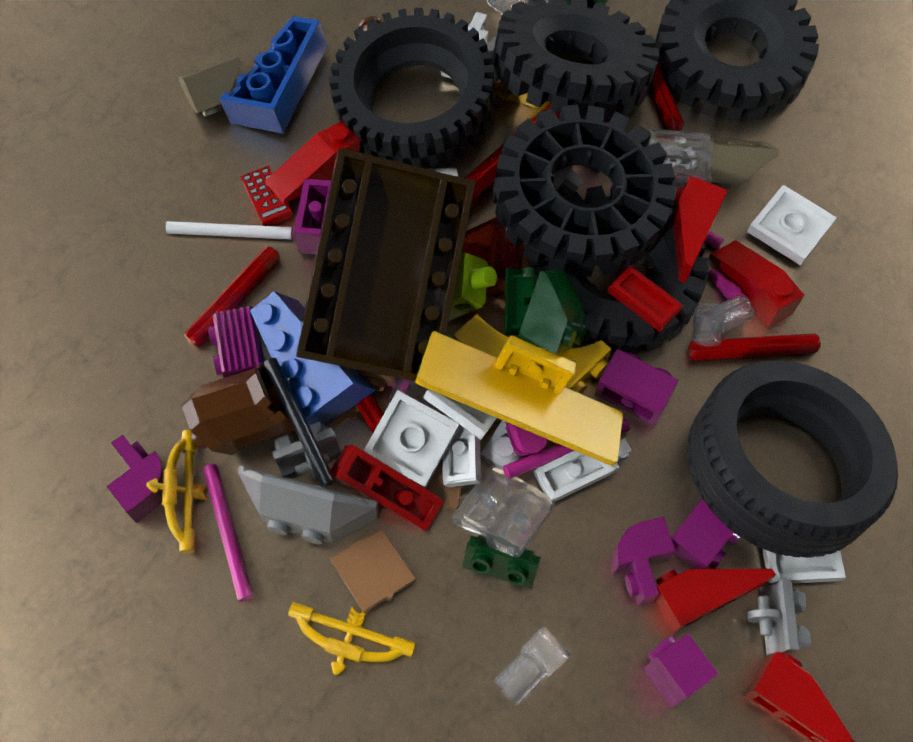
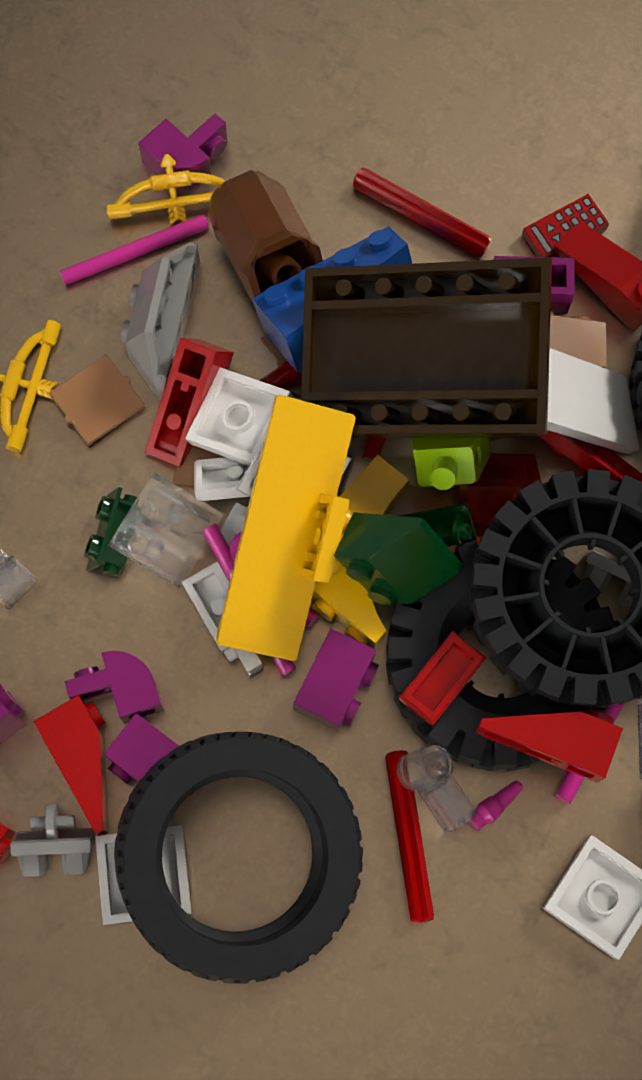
camera: 85 degrees right, 10 degrees up
white bar [166,221,293,240] -> none
magenta brick [208,306,264,378] -> none
black bar [264,358,336,487] -> none
light grey hips [272,421,341,480] -> none
red slope [709,240,805,328] -> none

